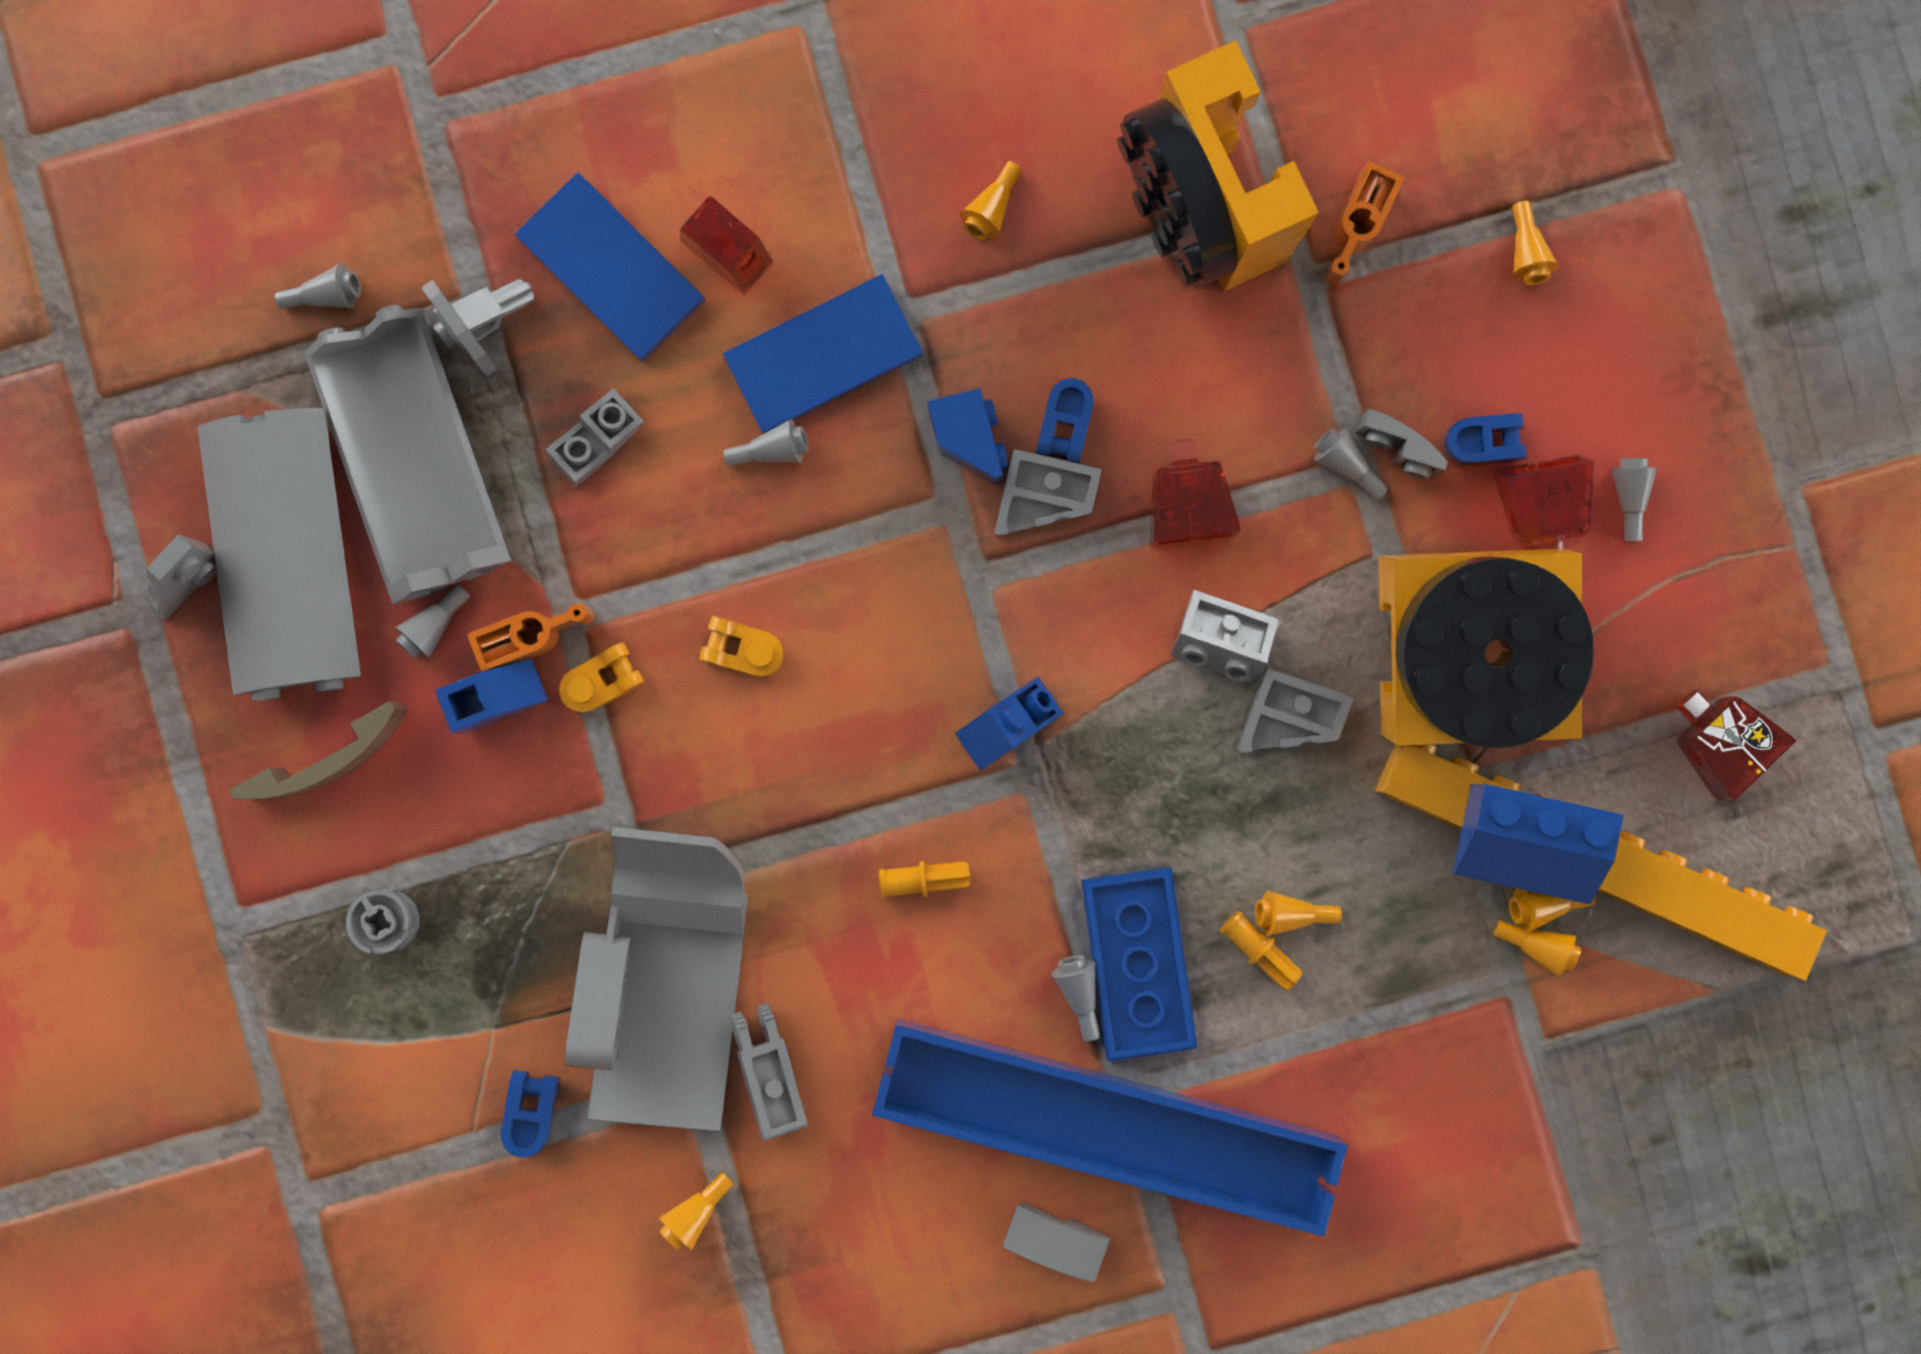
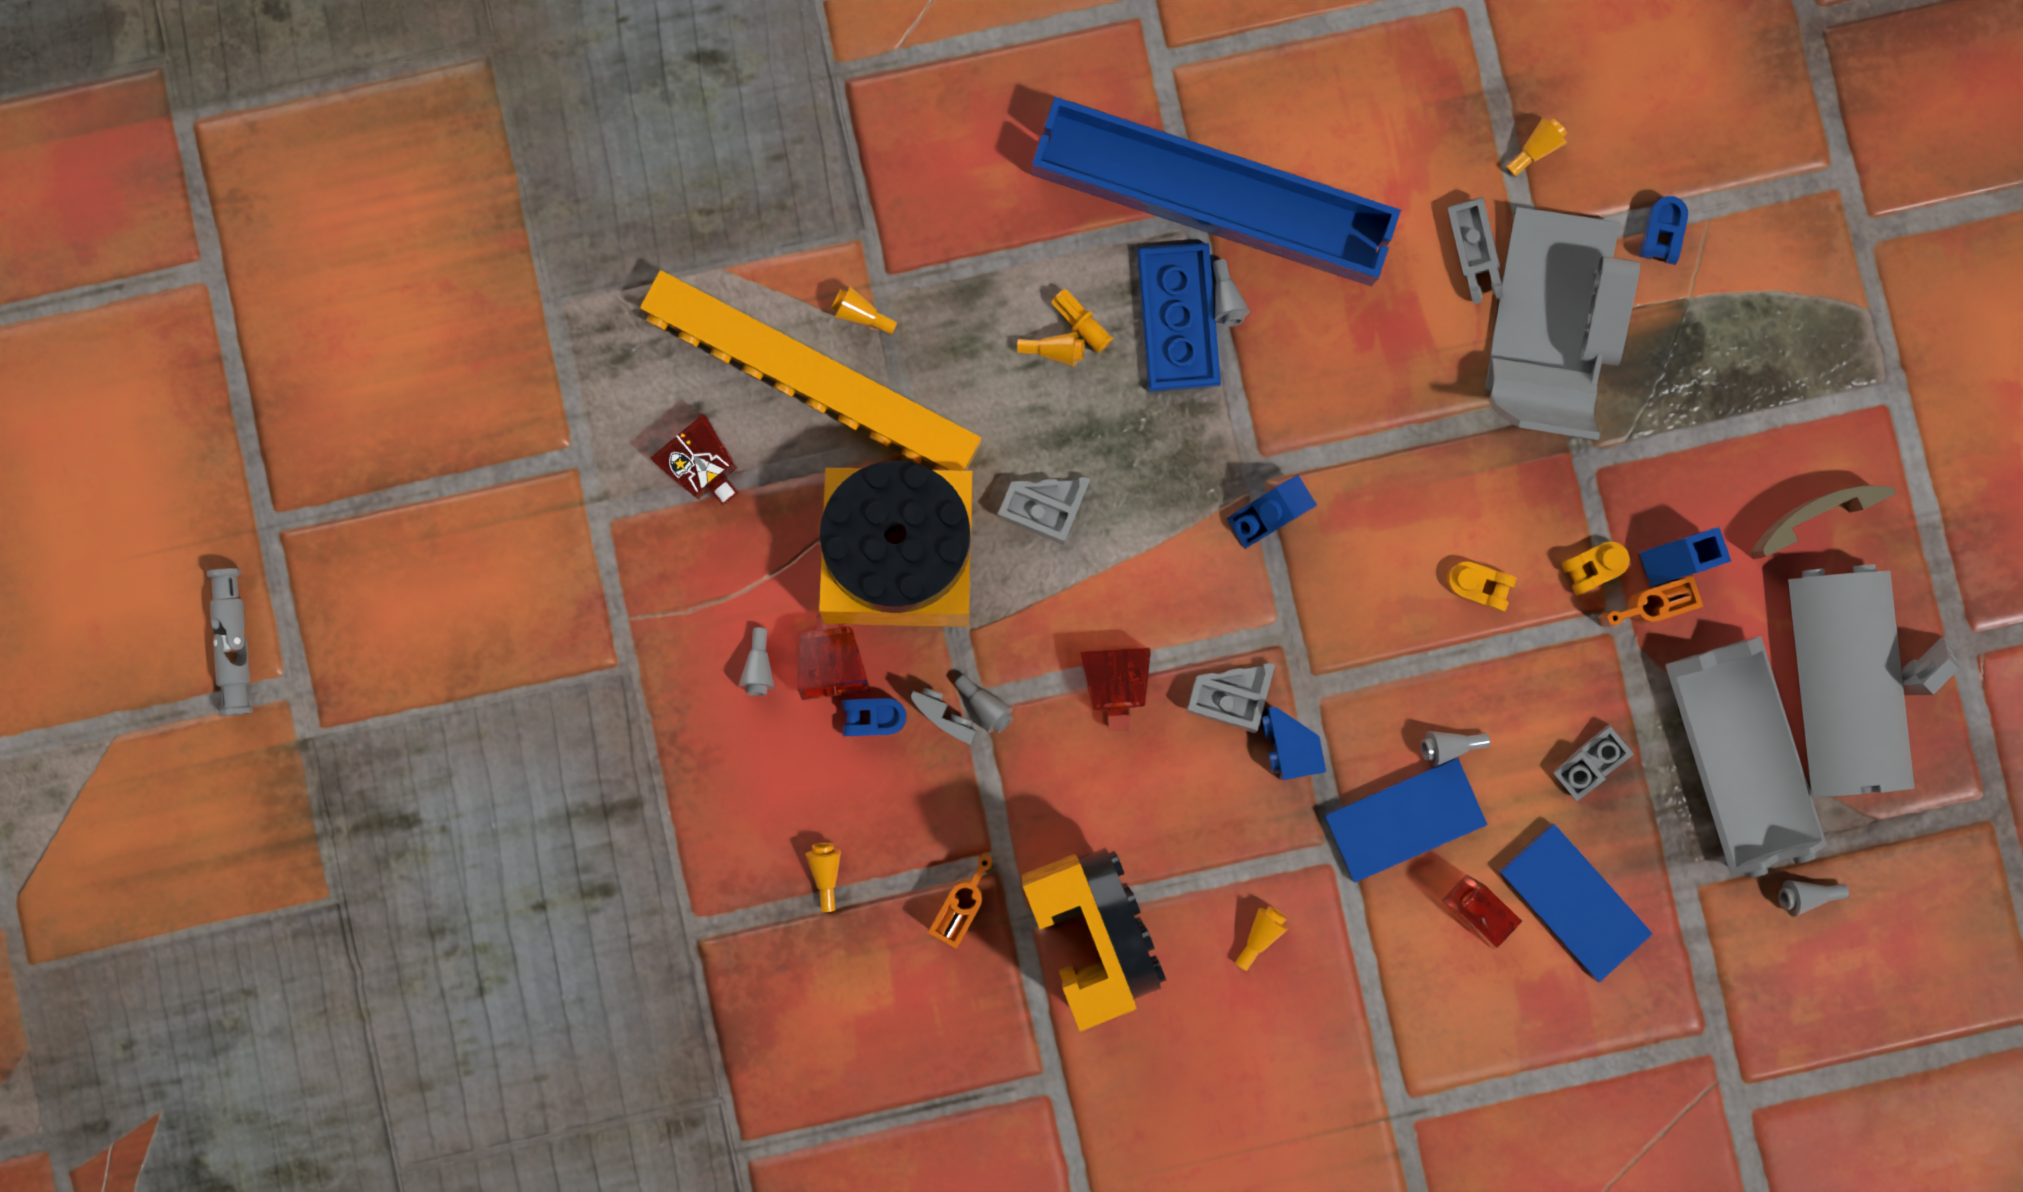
camera: 175 degrees left, 0 degrees up
light grey wheel [346,890,420,954] -> none
light grey cone [395,584,471,659] -> none
light grey piece [421,279,534,377] -> none
light orange axle [879,861,971,898] -> none
light grey slope [1002,1202,1111,1282] -> none
blue plate [1035,378,1093,464] -> none
light grey bracket [1171,590,1279,684] -> none
blue slope [1452,784,1624,904] -> none
light orange cone [1509,888,1596,932] -> none

